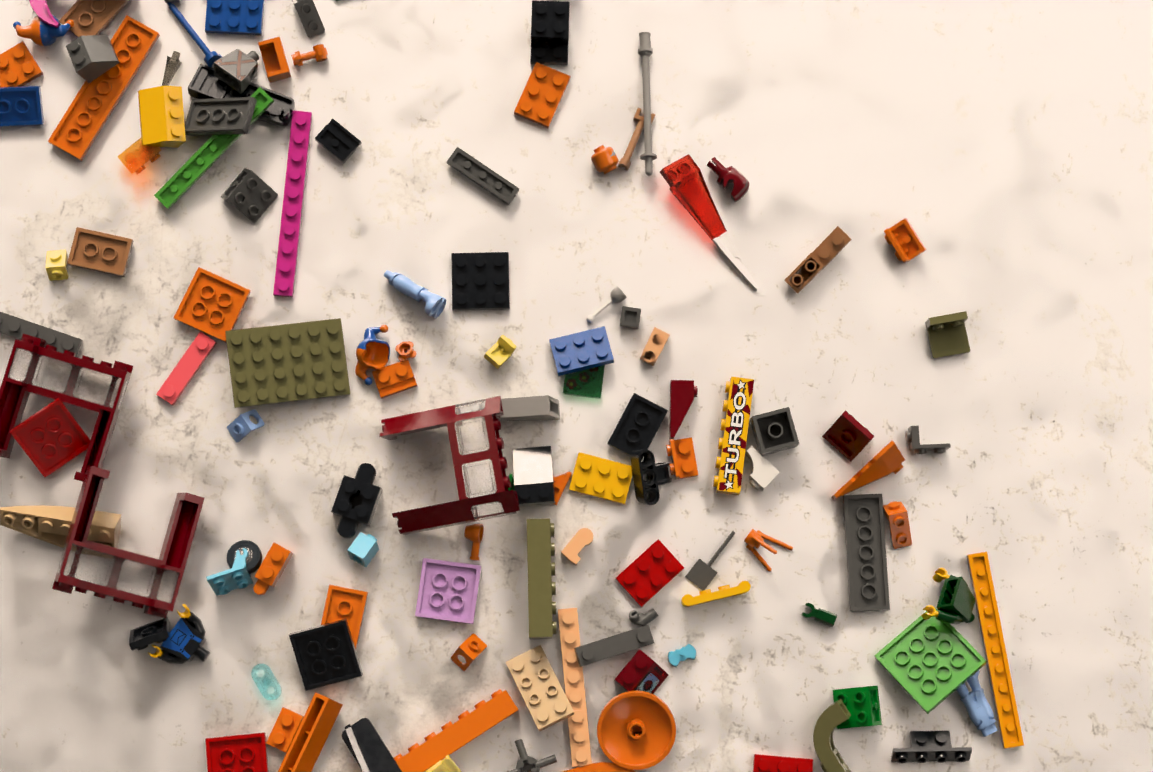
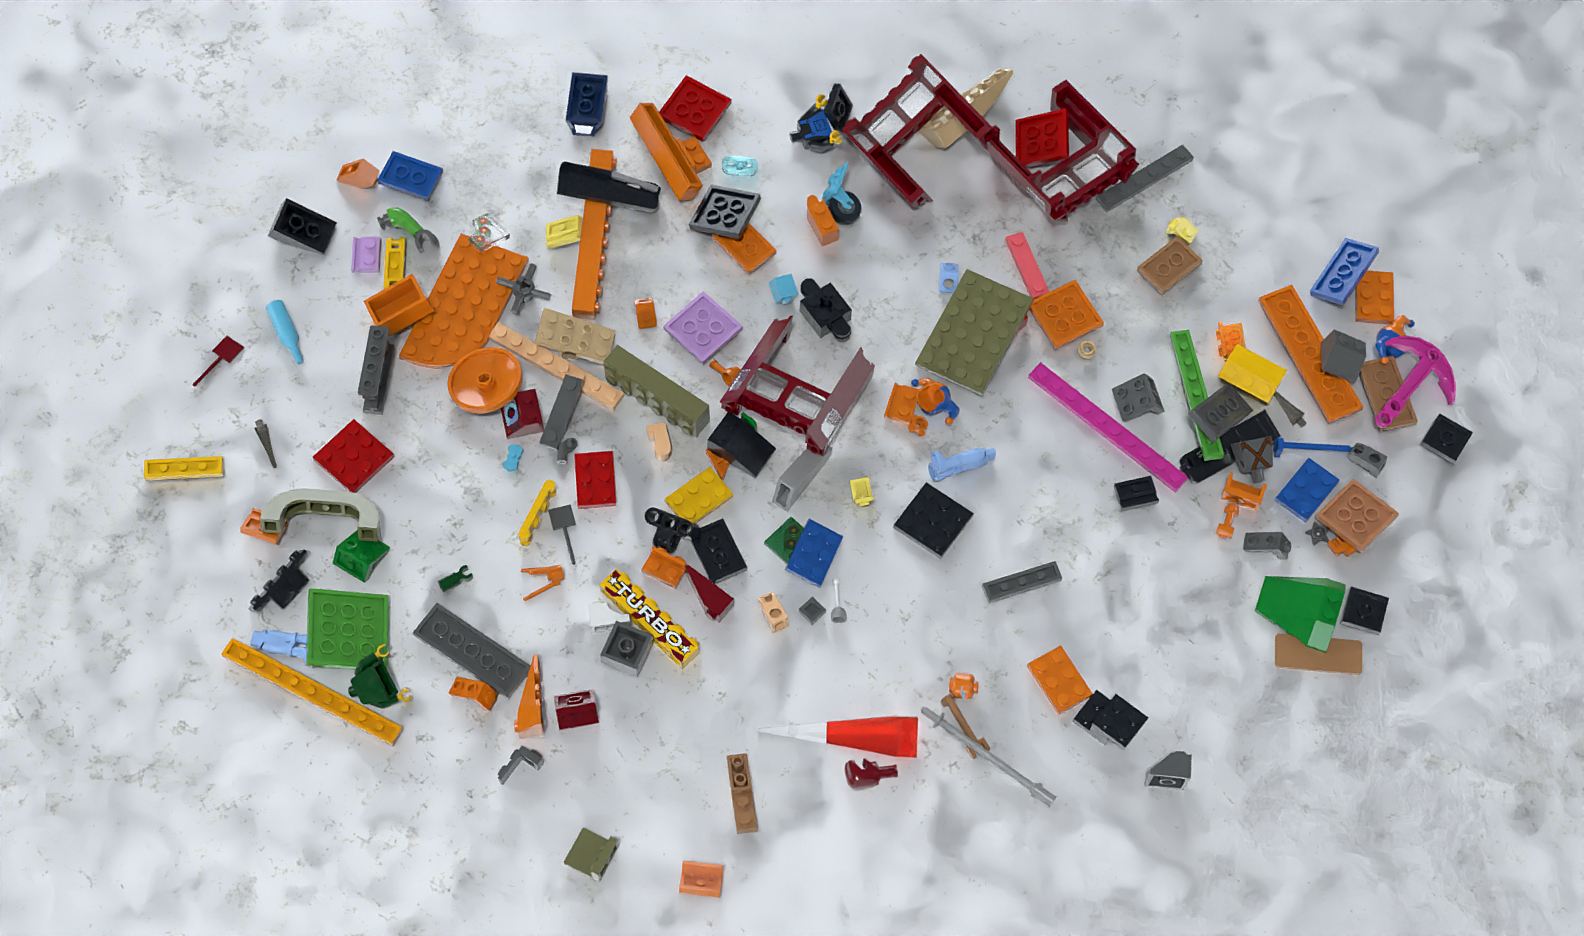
camera: 130 degrees right, 15 degrees down
none -> tan plate [1078,341,1097,359]

